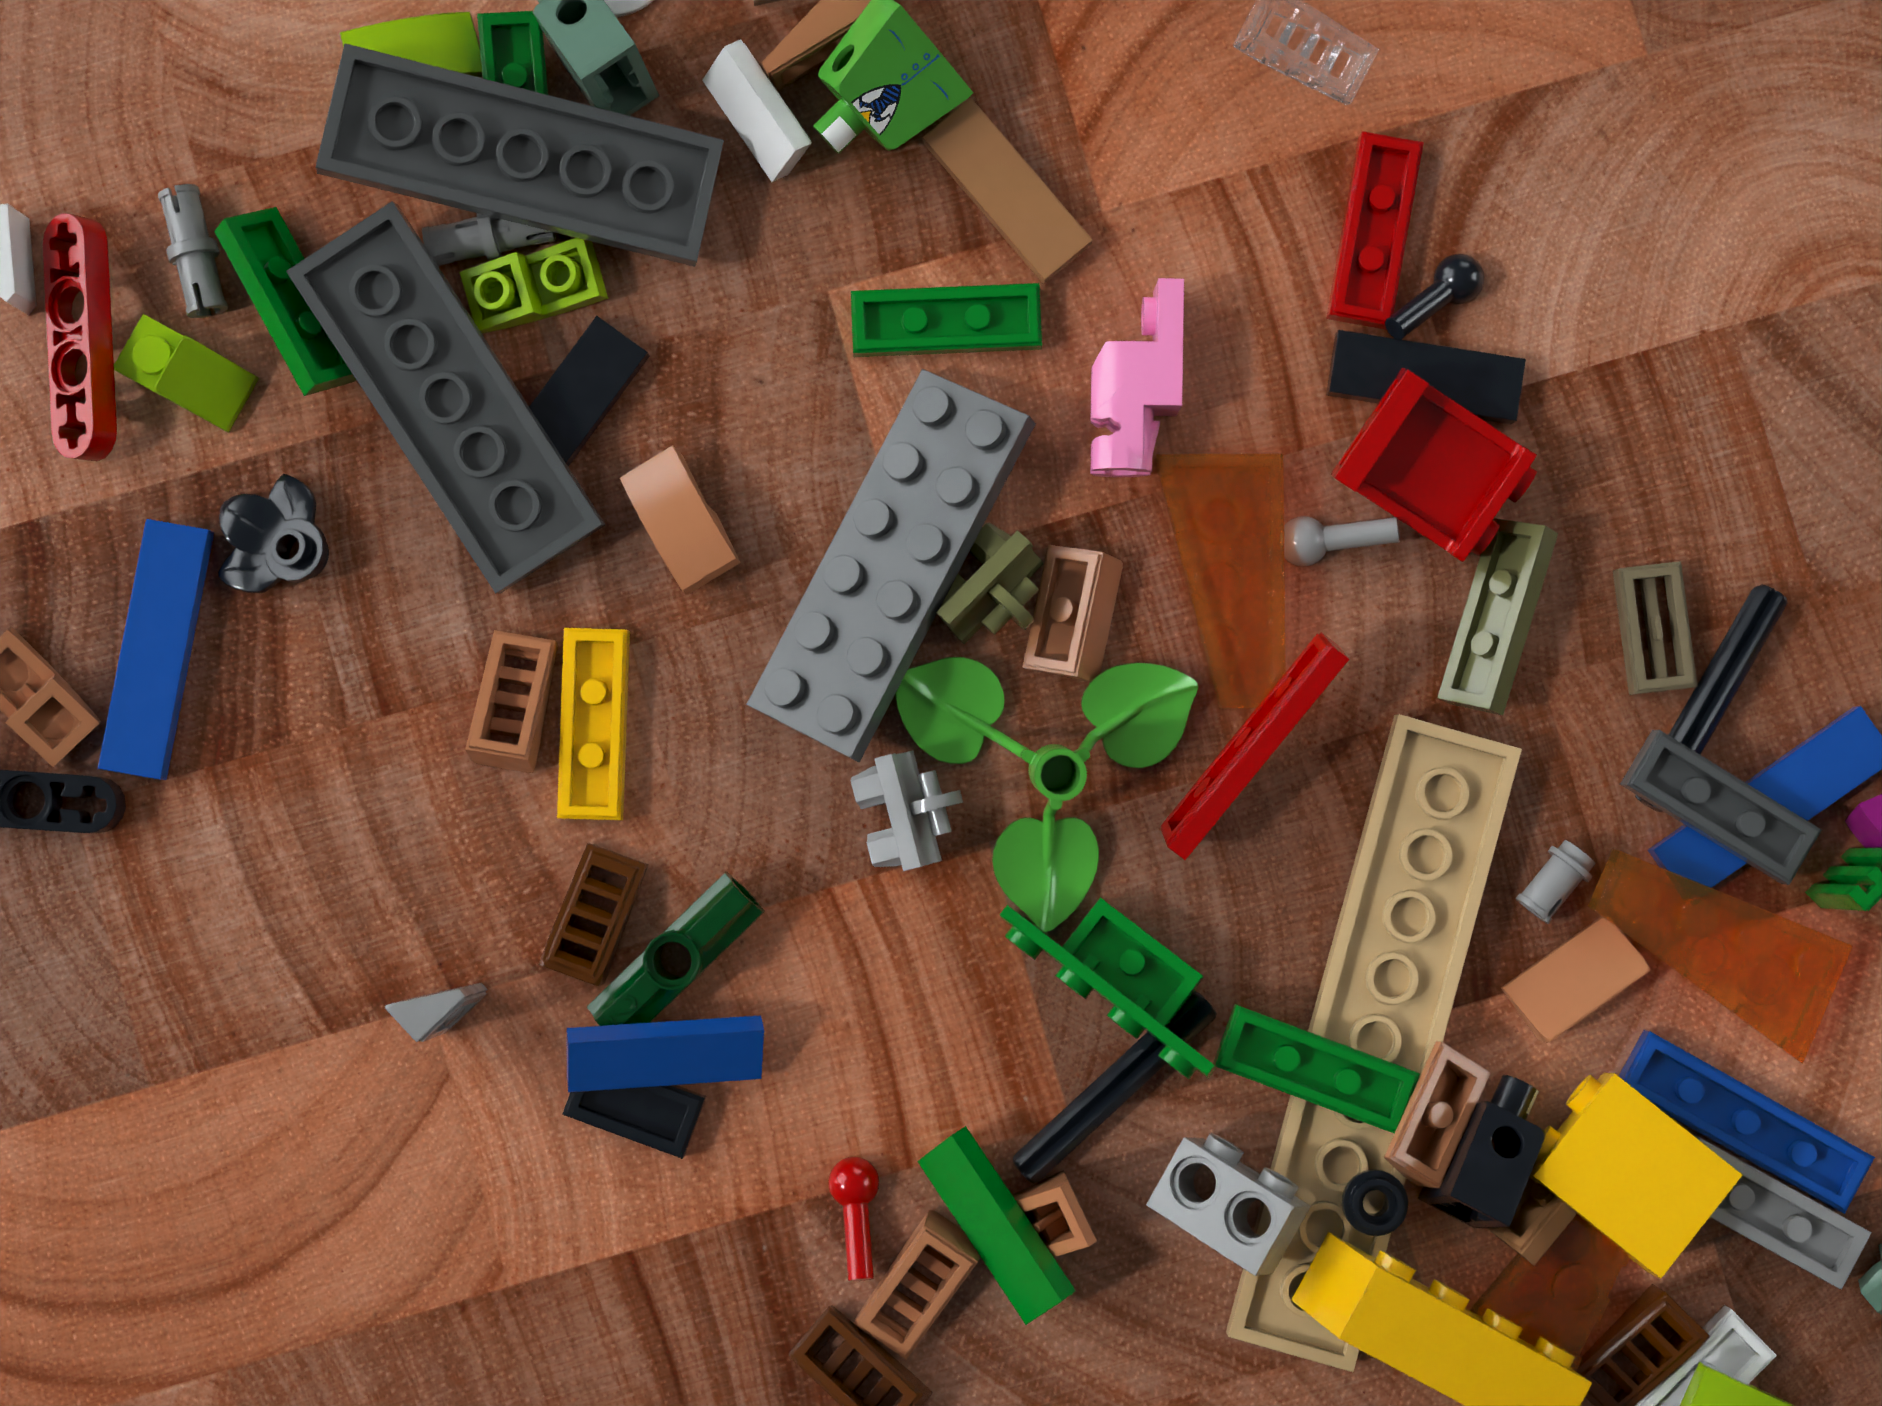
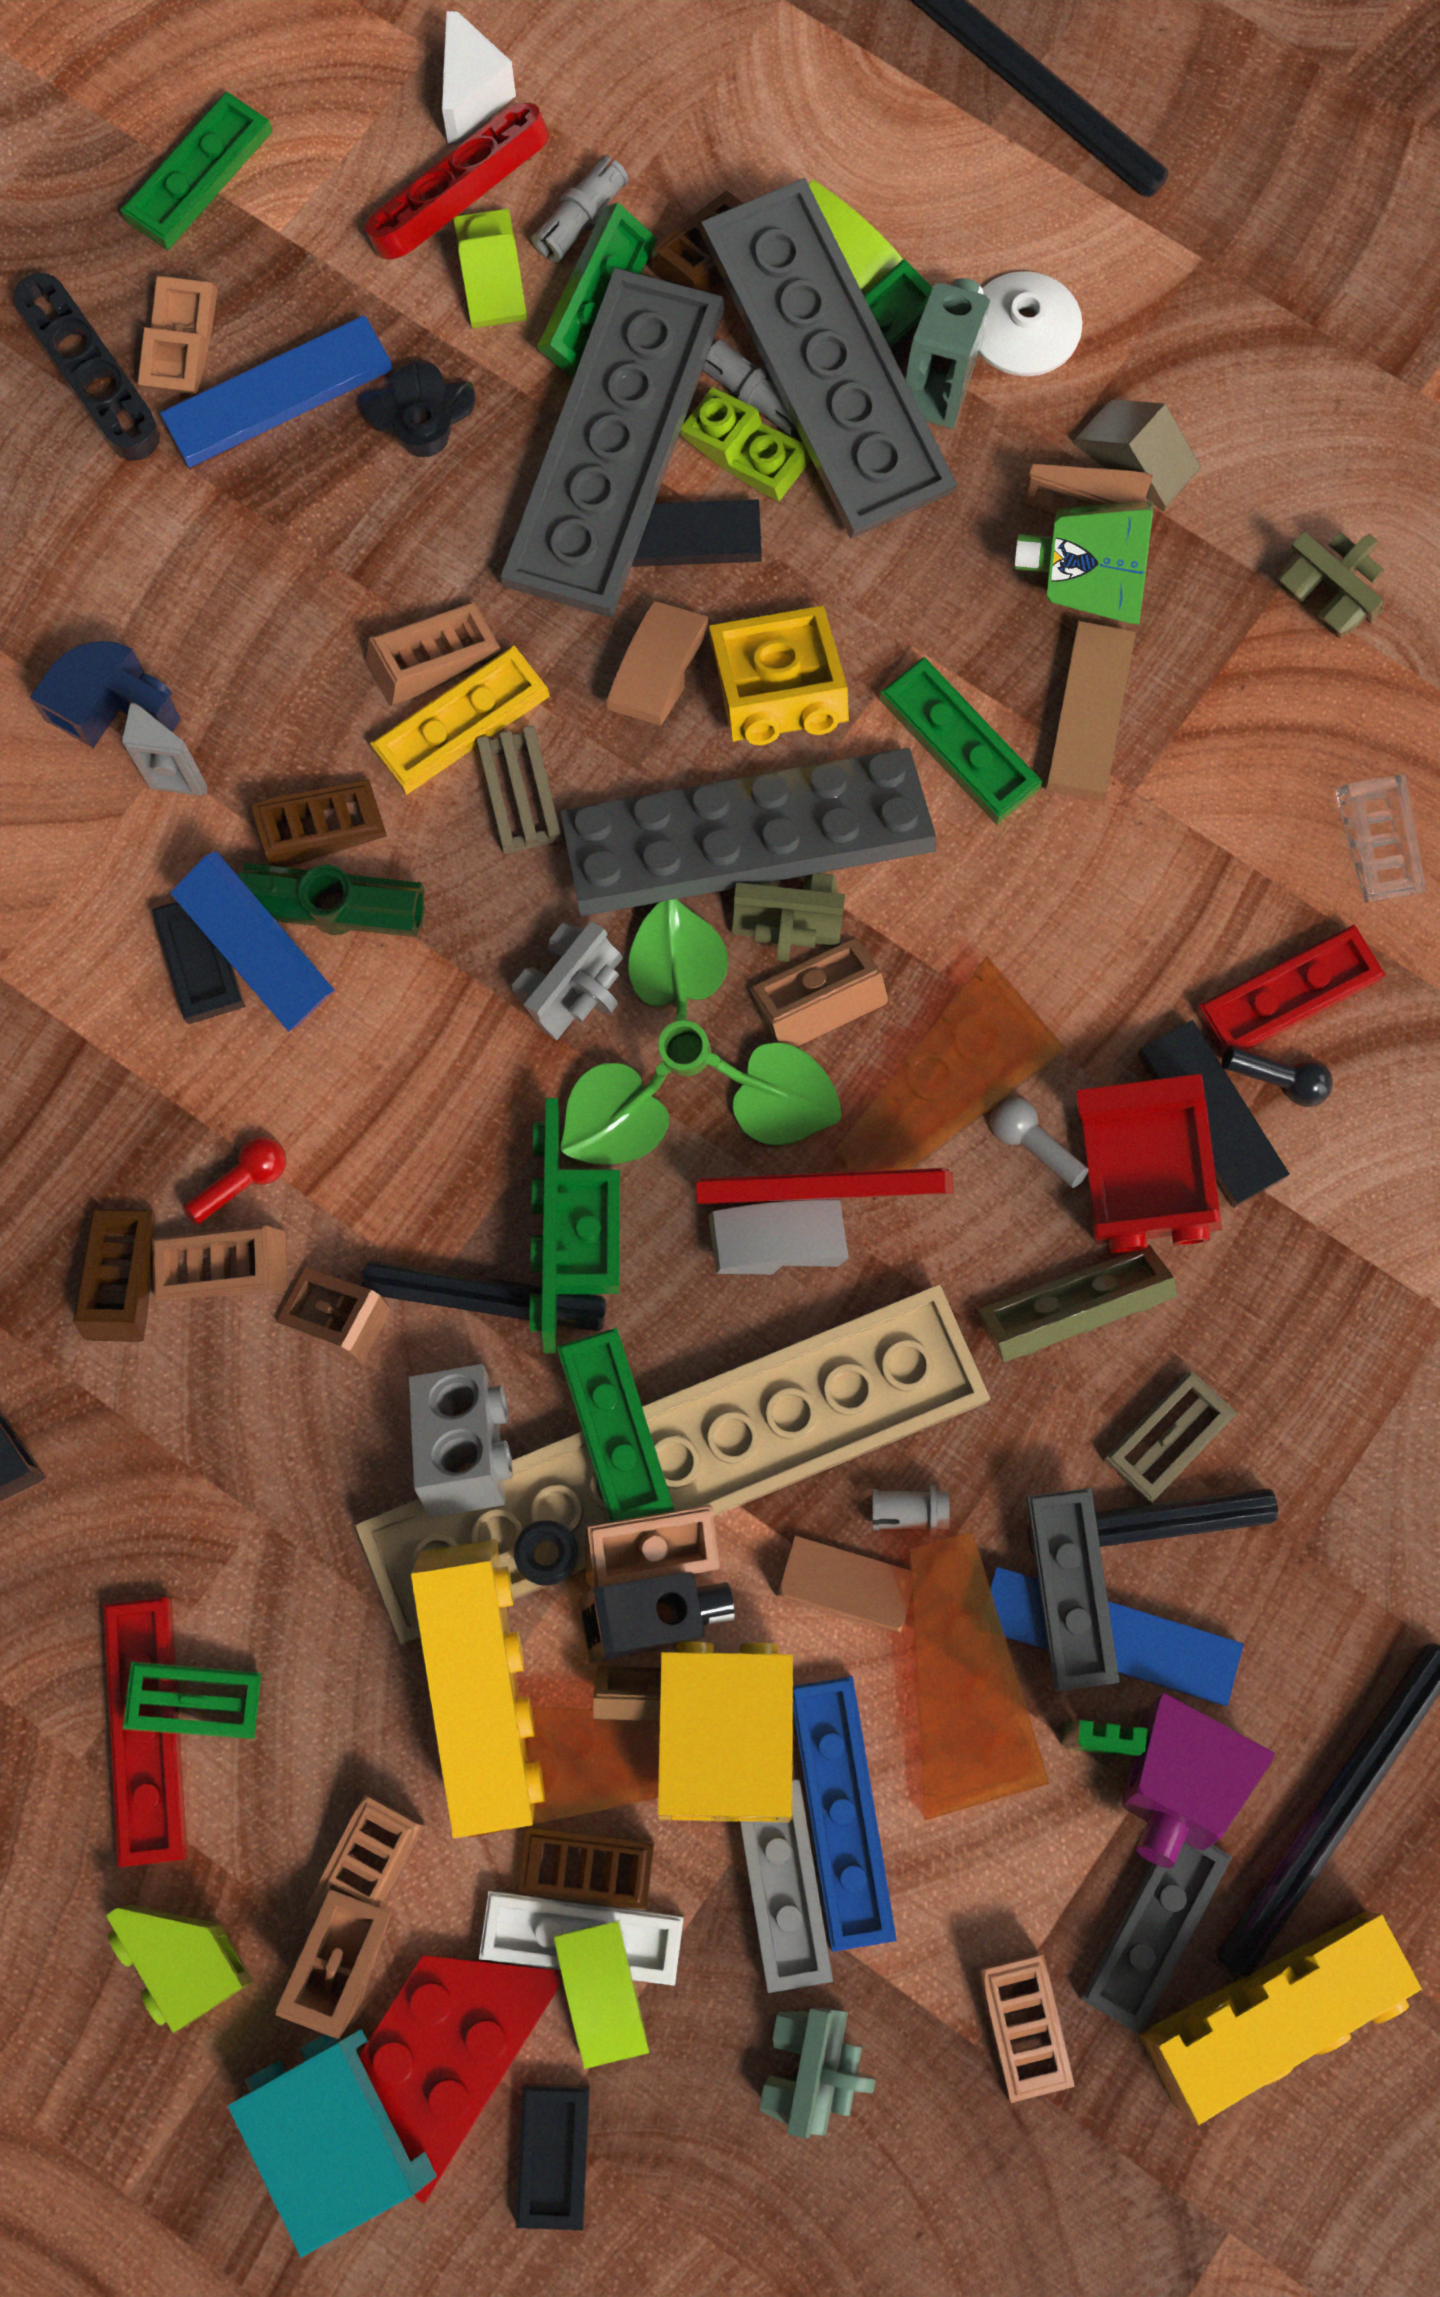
camera: 55 degrees right, 10 degrees down
white tile [702,39,812,182] -> none
green tile [917,1126,1076,1325] -> none
bright pink plate [1090,278,1184,477] -> none
none -> dark blue brick [30,641,181,748]
none -> dark tan tile [477,725,562,854]
none -> reddish brown slope [652,190,744,292]
none -> light grey slope [708,1200,849,1275]
none -> yellow plate [709,605,849,746]

